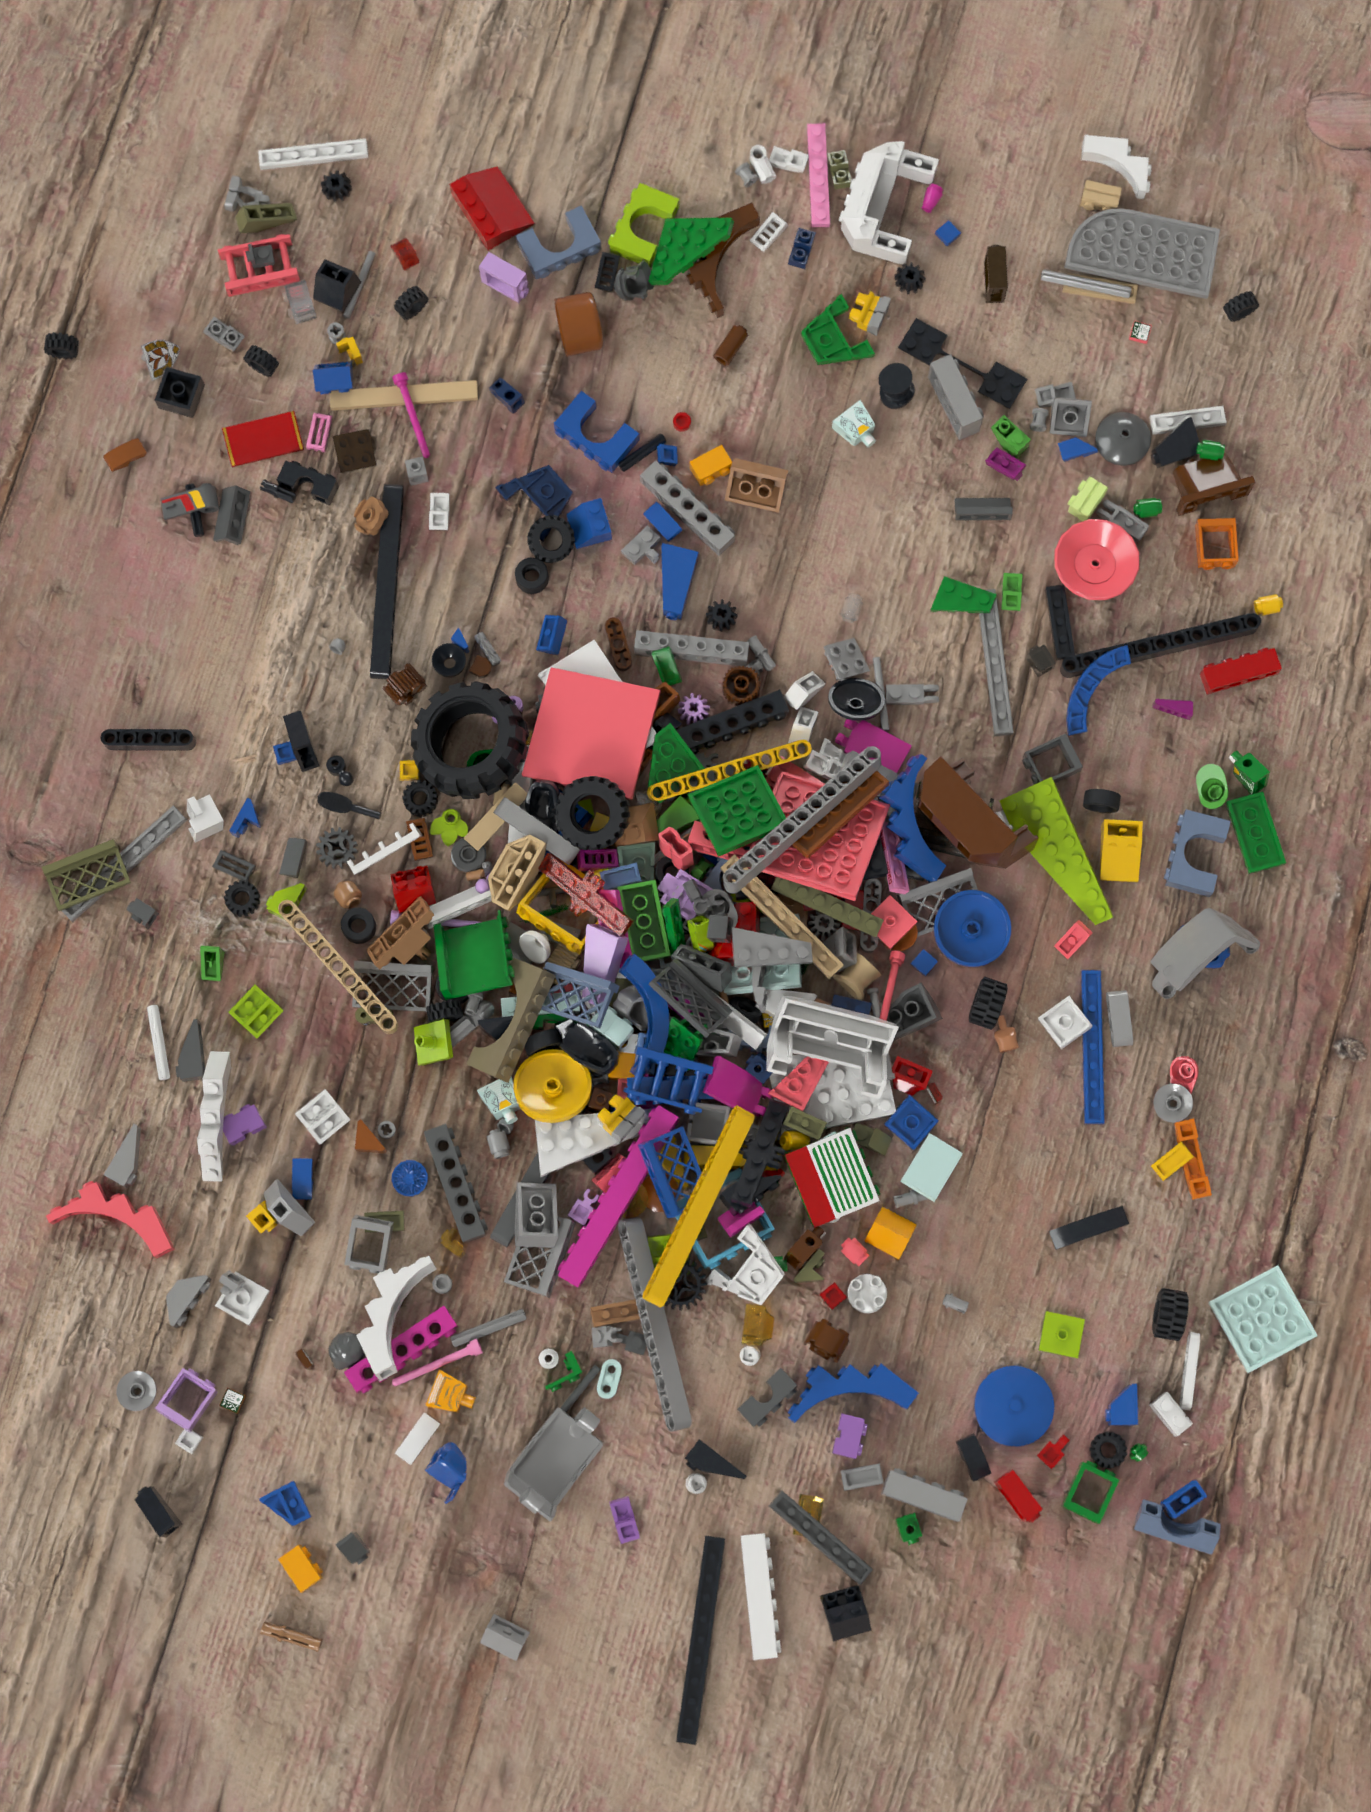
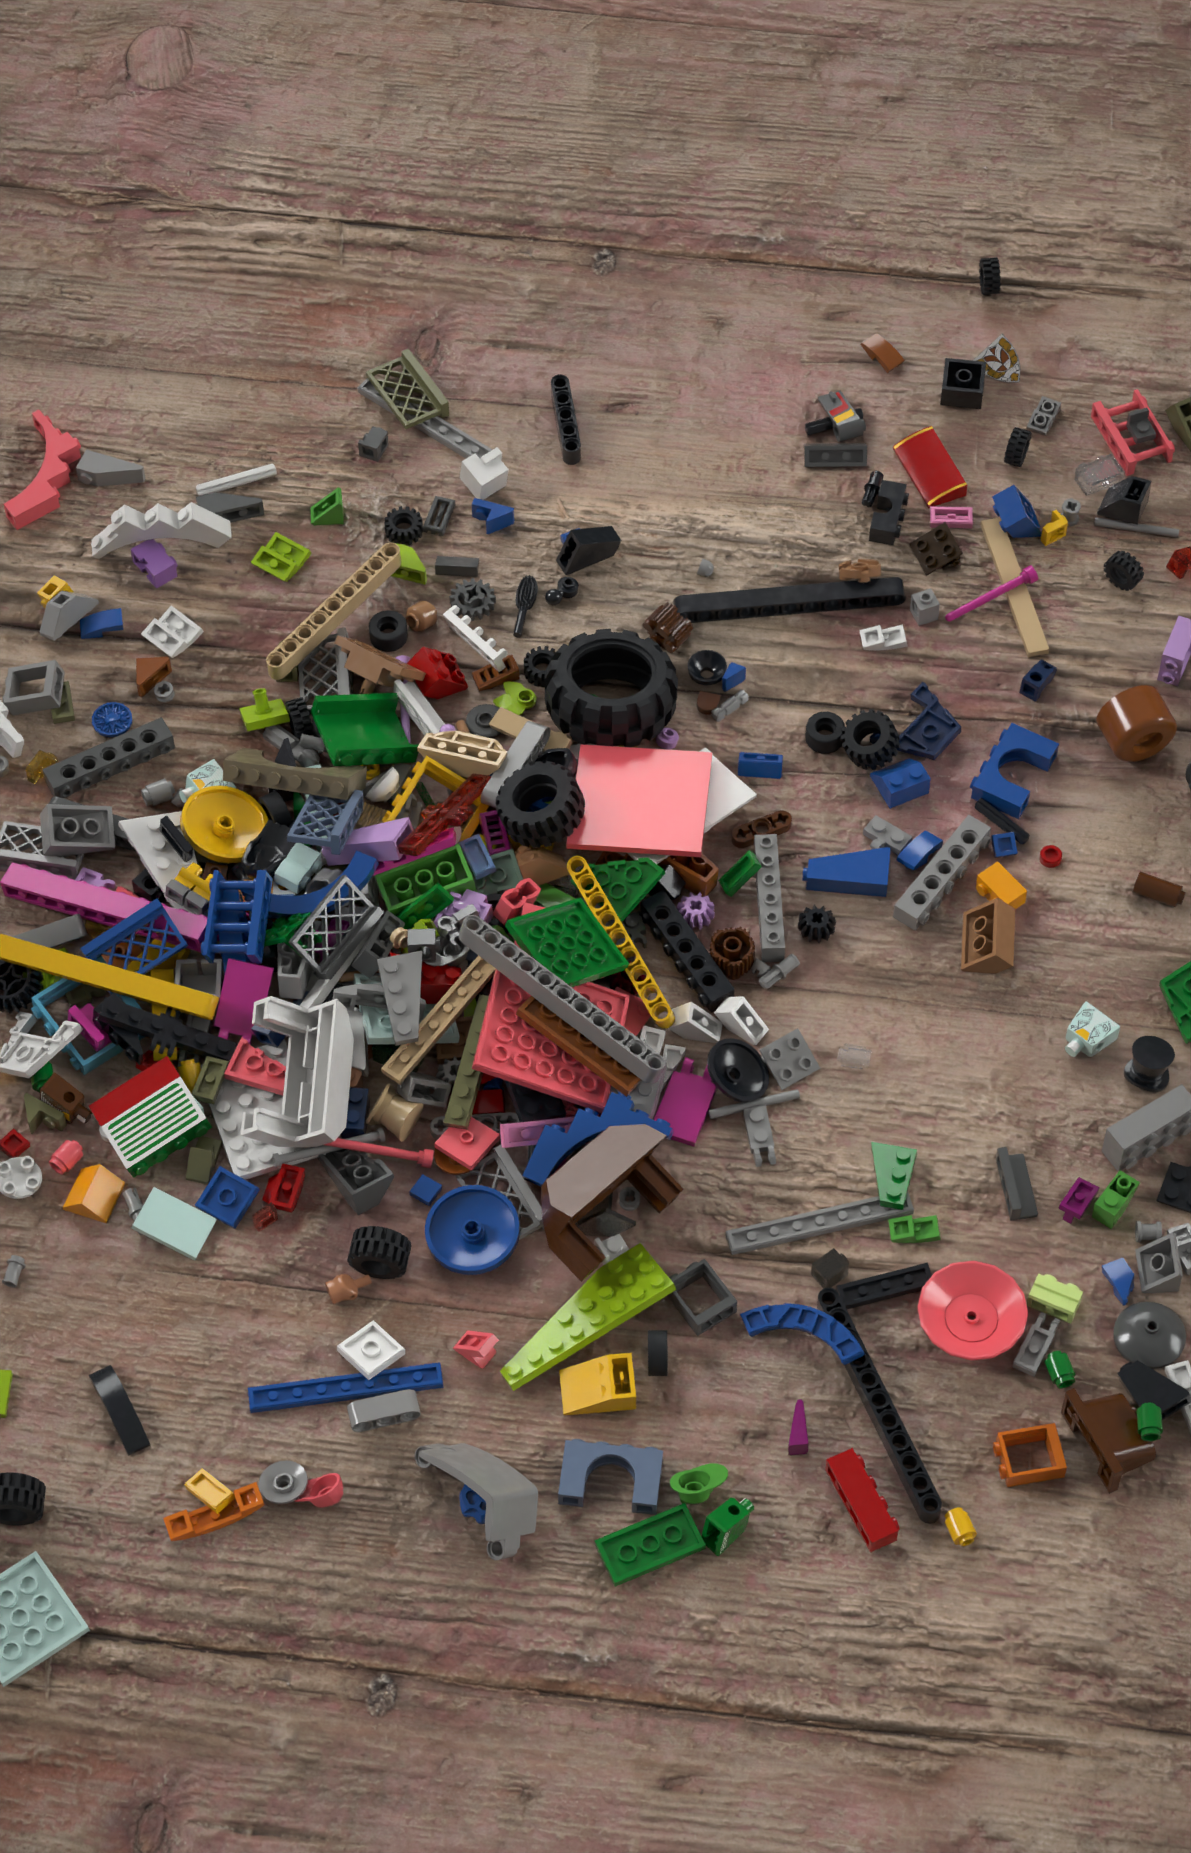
camera: 80 degrees right, 20 degrees down
none -> black tile [159,816,193,862]
none -> tan plate [390,927,408,949]

